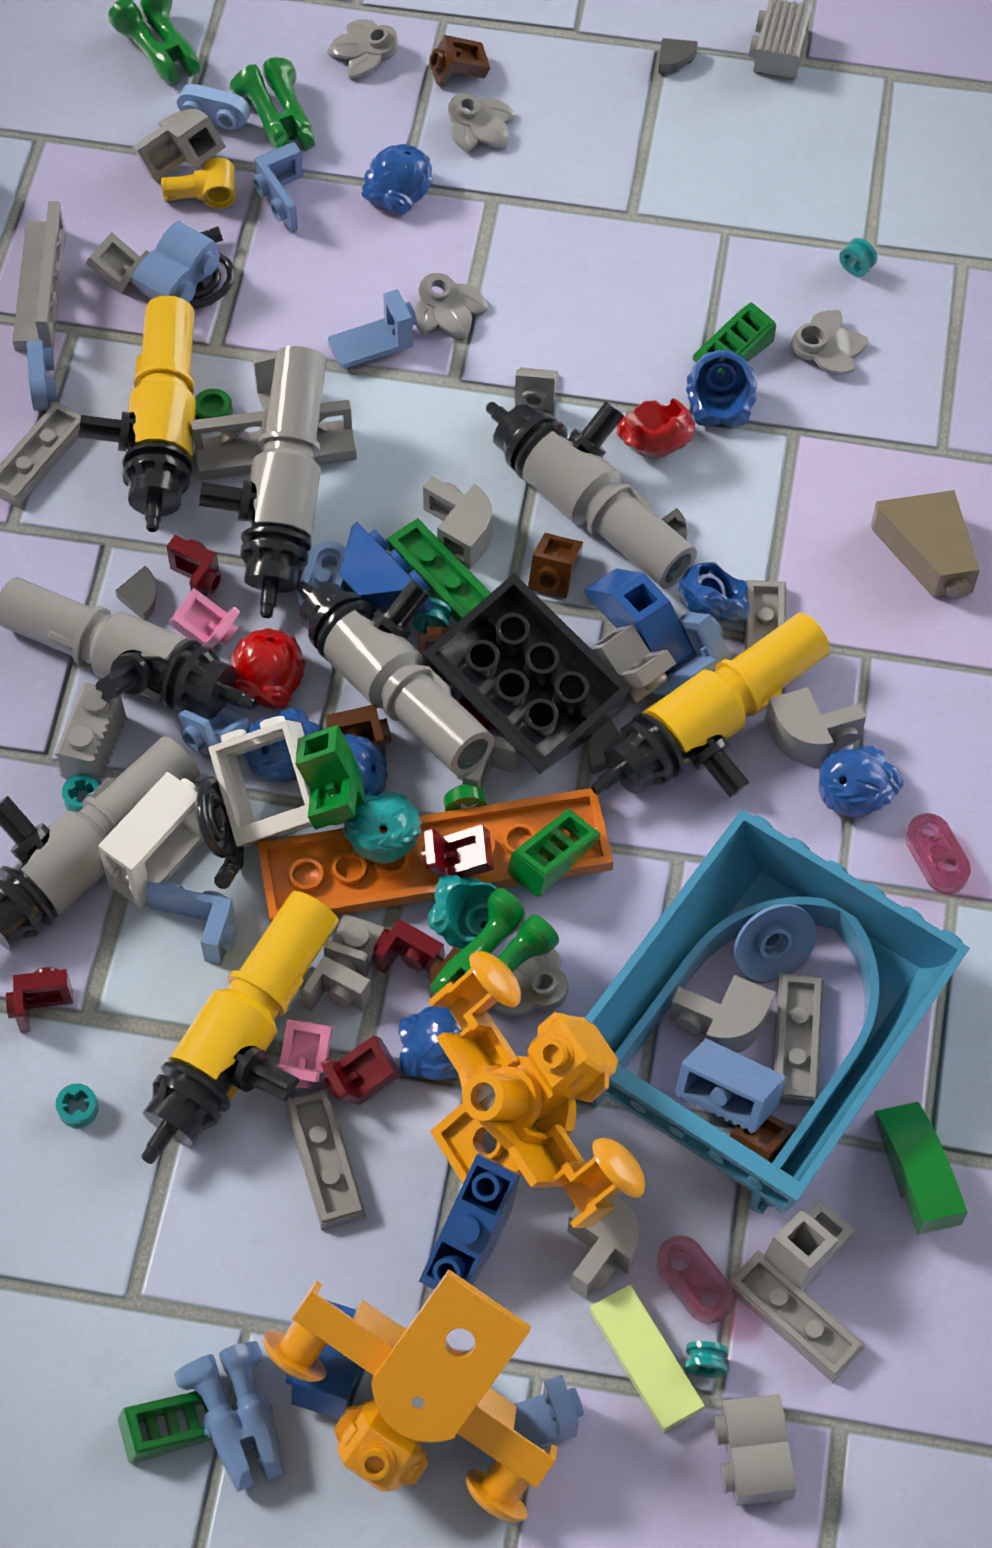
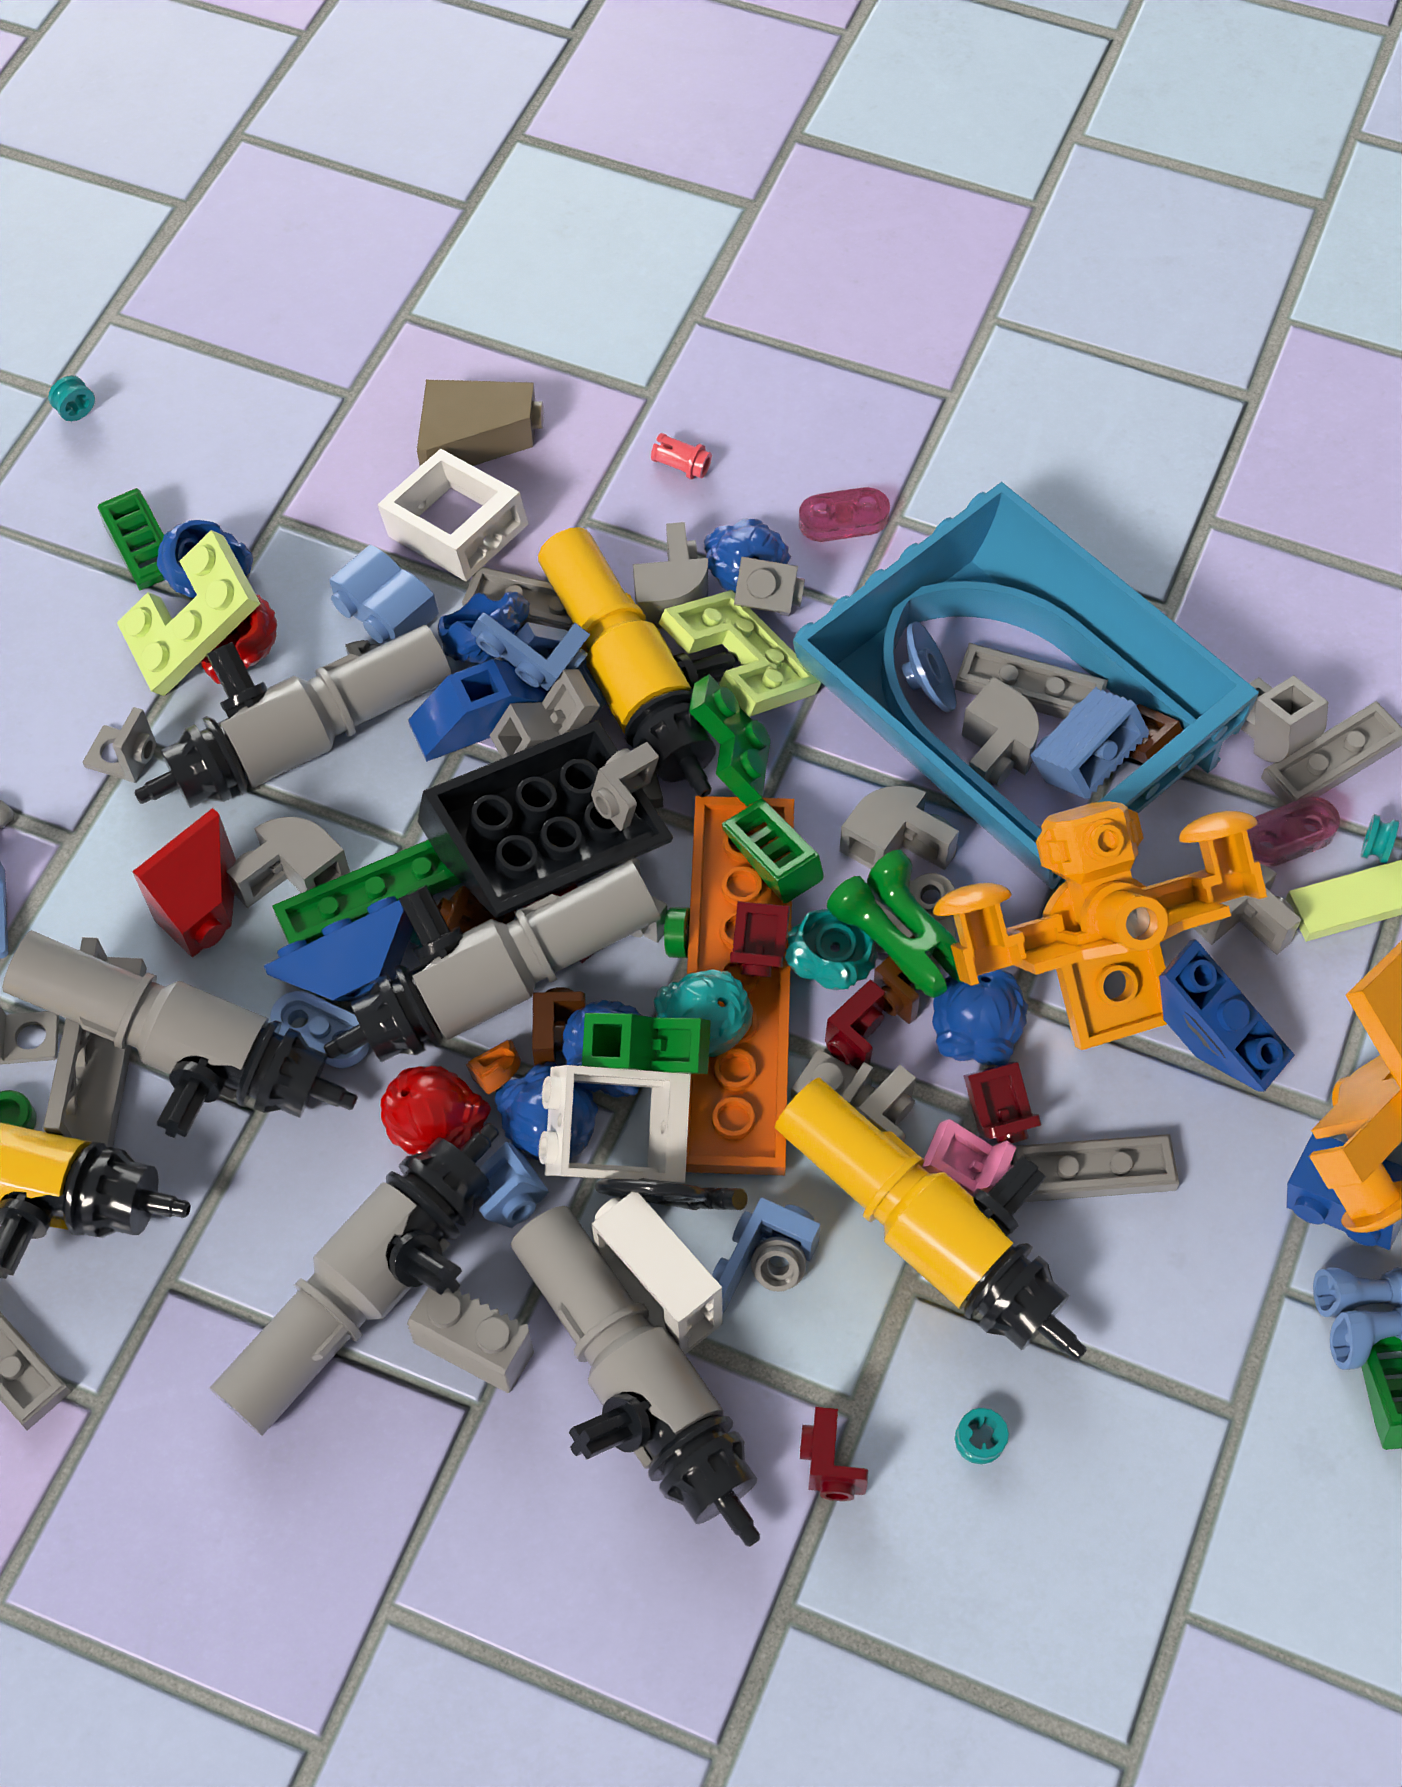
camera: 75 degrees left, 0 degrees up
teal bush [62,774,99,811] -> none
dark grey tile [115,566,157,621] -> none
dark red bracket [166,534,222,596] -> none
bright pink bracket [168,588,241,648] -> none
reddish brown bracket [528,533,583,599] -> none
light grey plate [791,310,869,374] -> none
green slope [874,1102,968,1235] -> none
none -> yellowish green plate [117,530,261,696]
none -> red slope [132,808,236,958]
none -> medium blue brick [329,545,439,643]
none -> white window [377,449,528,582]
none -> orange tile [466,1040,521,1095]
none -> medium blue bracket [470,613,590,691]
none -> light grey bracket [591,742,659,831]
none -> coral pin [651,433,712,480]
none -> yellowish green plate [658,590,821,717]
none -> green plate [689,674,771,807]
none -> light grey bracket [734,557,805,616]
none -> light grey plate [751,1237,806,1292]
none -> light grey brick [839,786,959,870]

